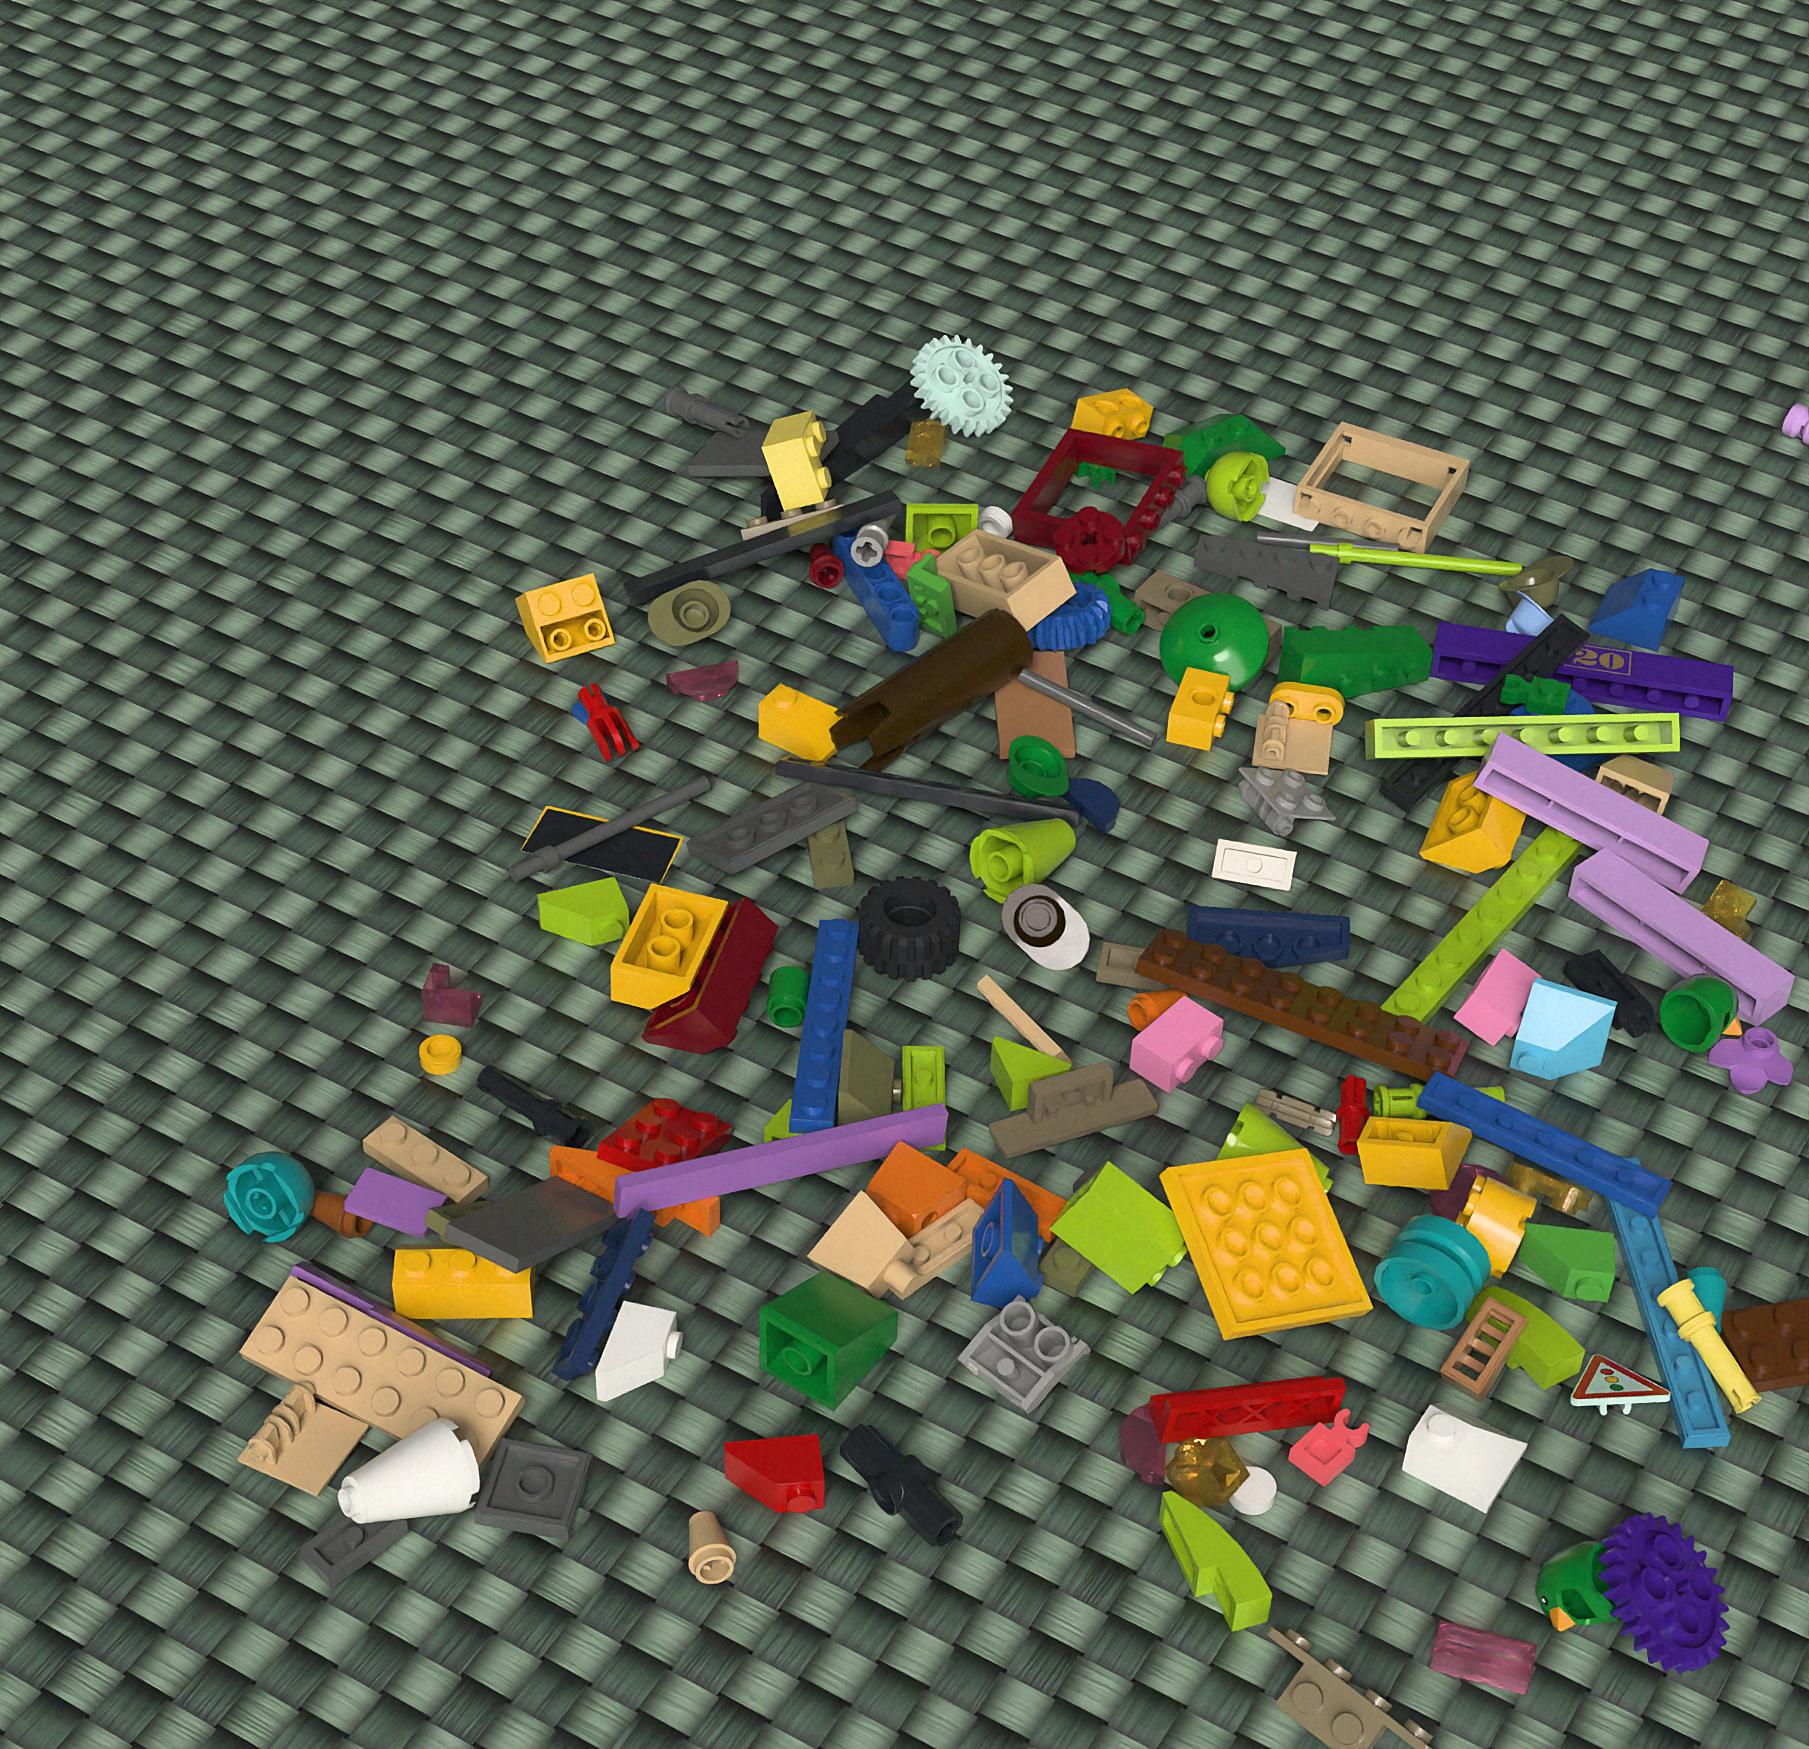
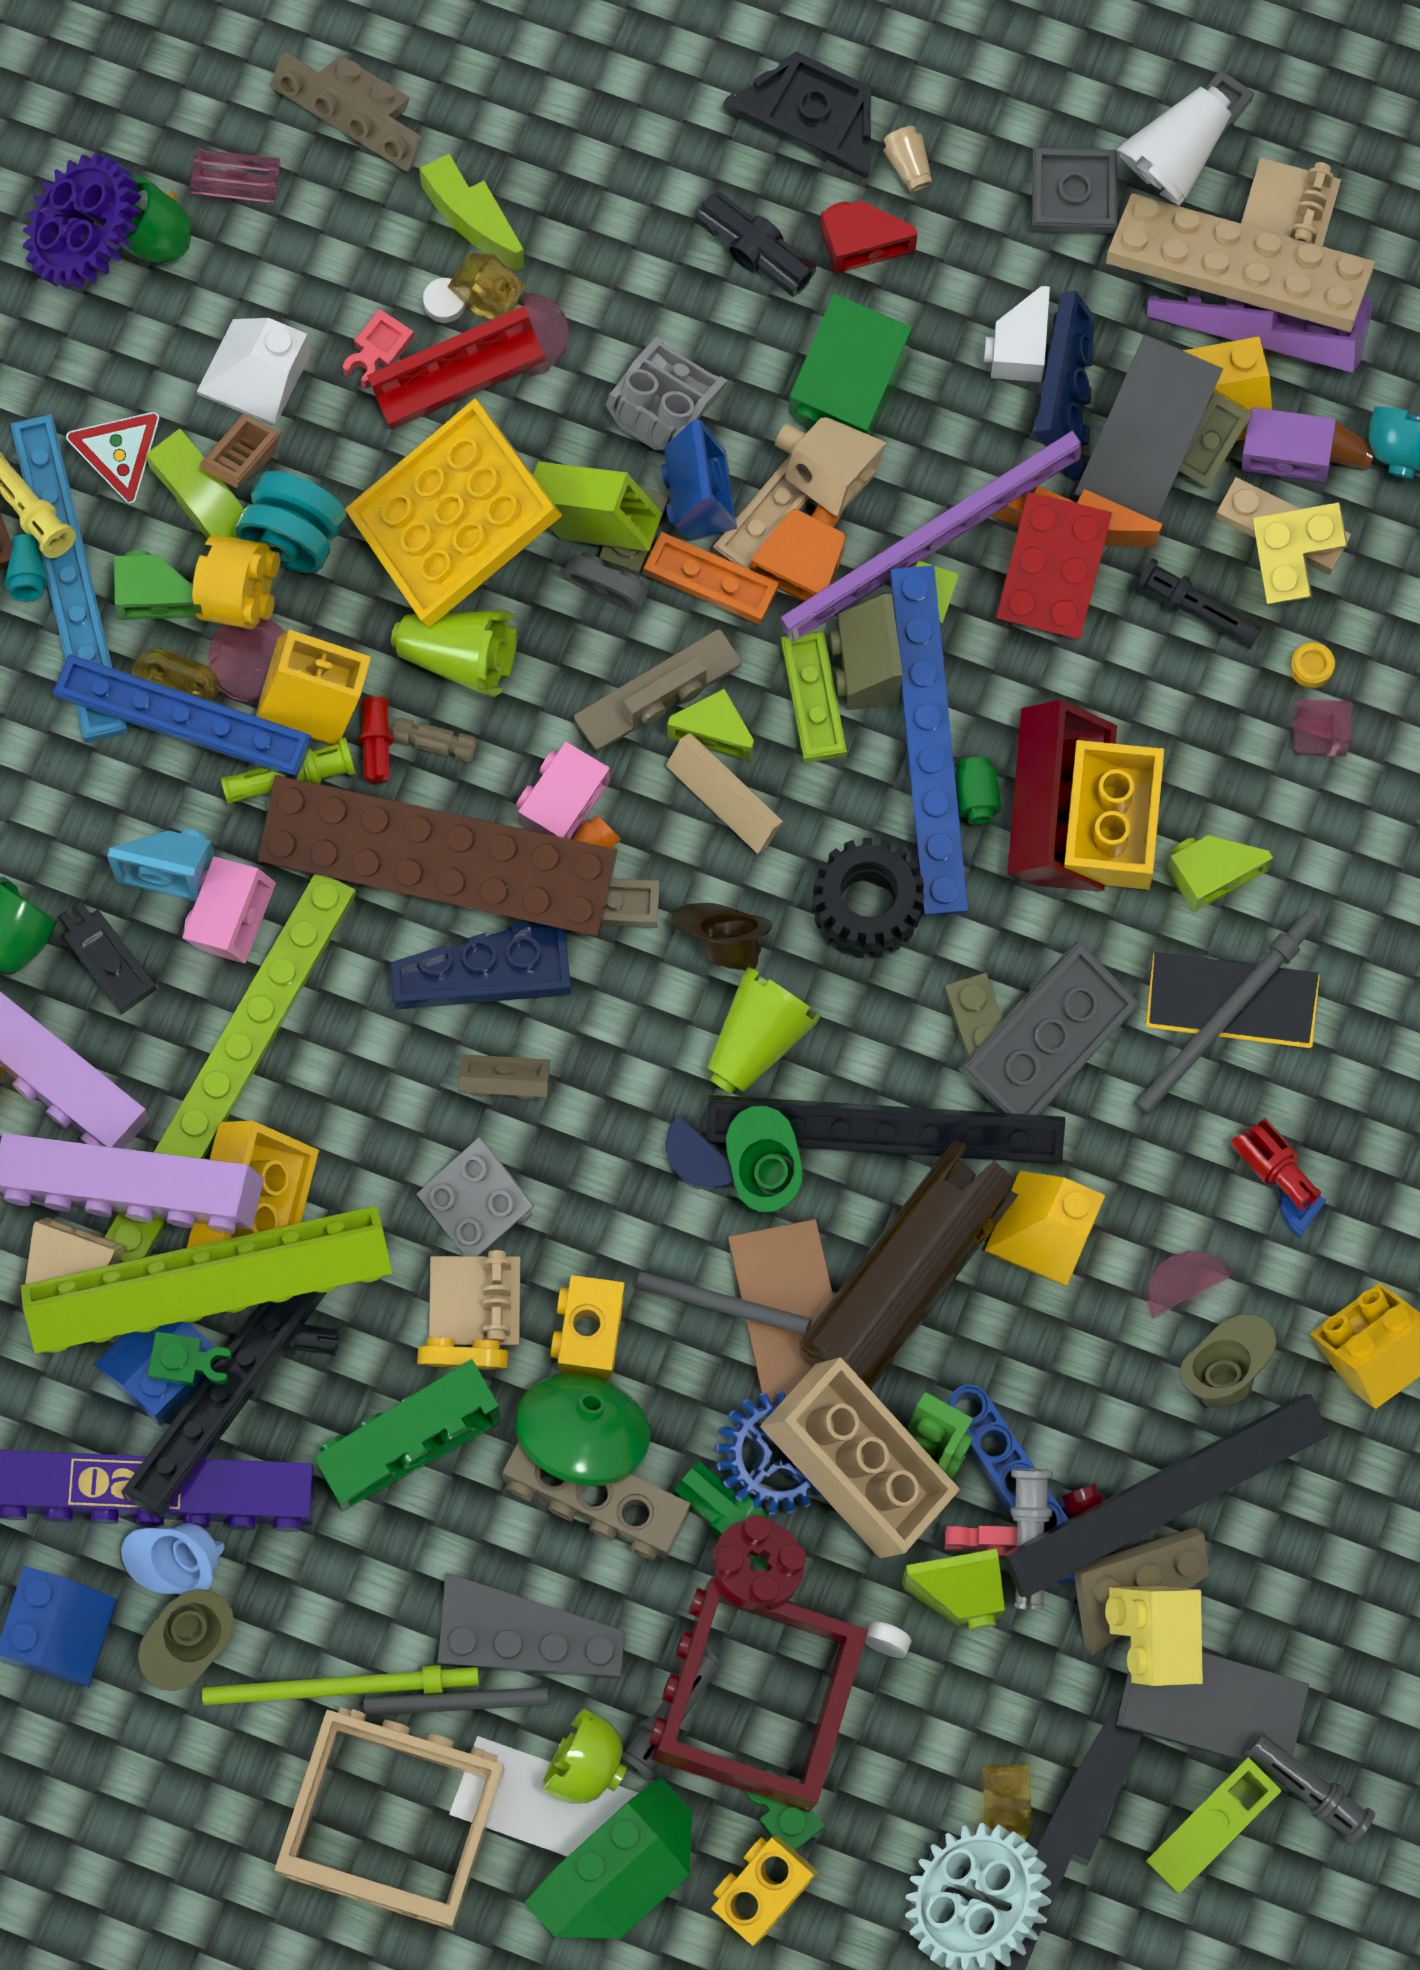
camera: 170 degrees right, 30 degrees up
none -> black wing [723,51,871,178]
none -> lime slope [1145,1757,1282,1895]
none -> light yellow brick [1252,502,1348,605]

